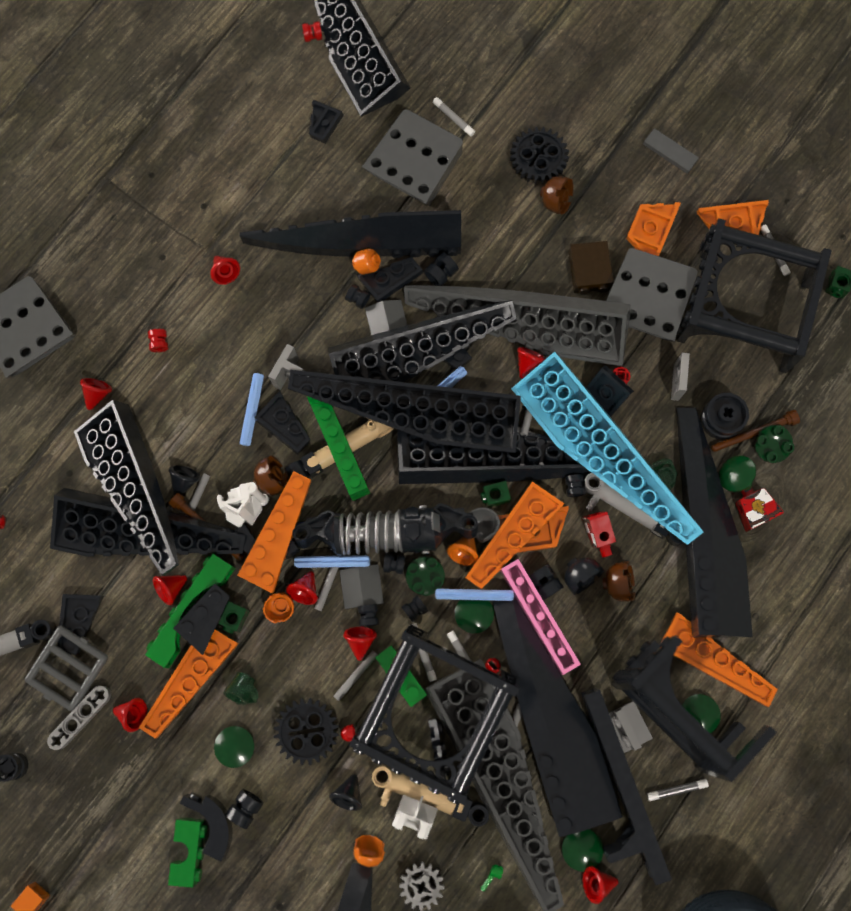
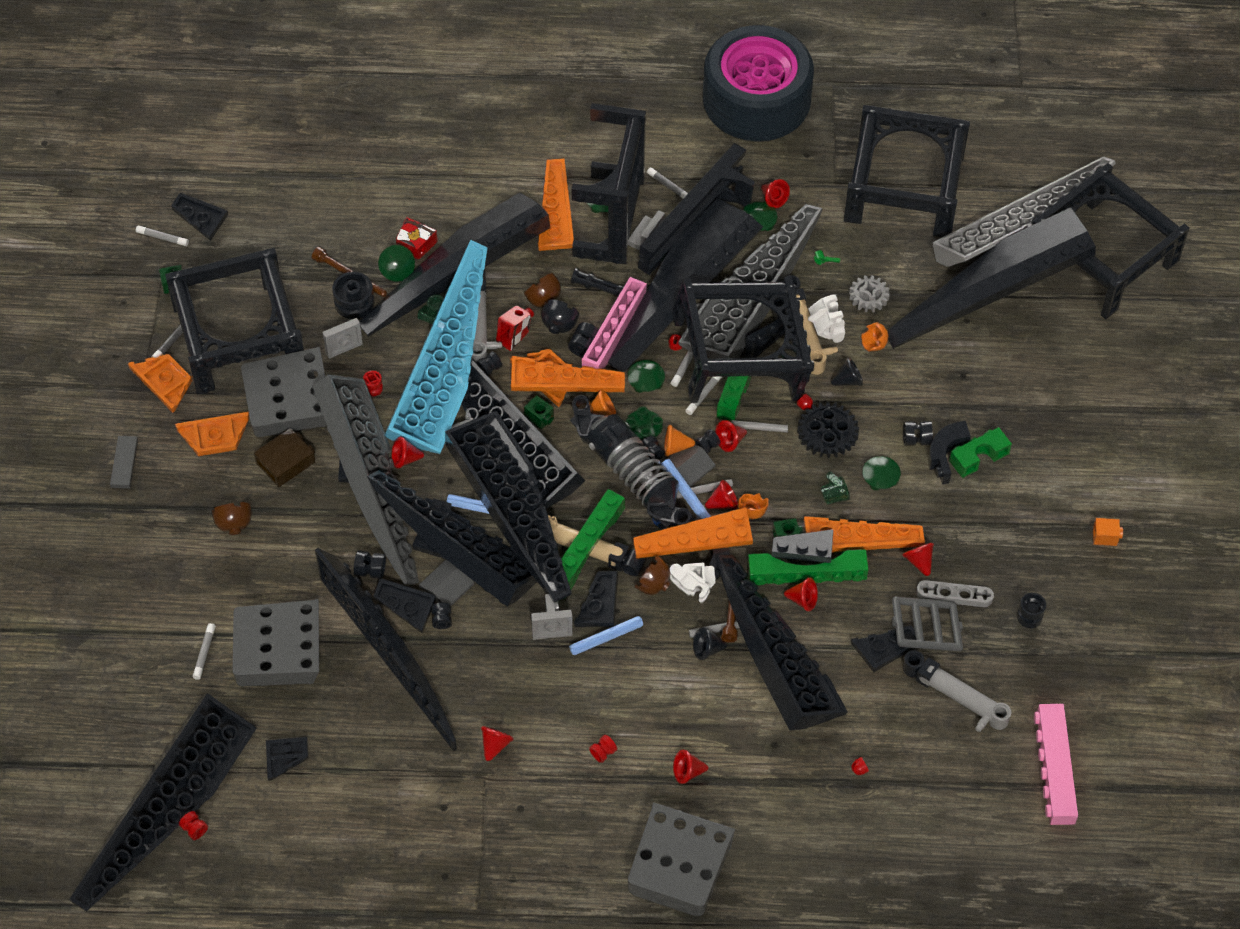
camera: 130 degrees left, 20 degrees down
black wedge [74,400,179,575] -> none
orange head [352,249,381,275] -> none
black wheel [402,595,428,623] -> none
light blue axle [435,589,514,601] -> none
dark grey helmet [469,508,500,543] -> none
black gear [510,127,569,184] -> none
black hinge [586,365,634,417] -> none
dark green dish [755,425,794,463] -> none
none -> black pin [571,268,624,296]
none -> orange hat [664,425,695,457]

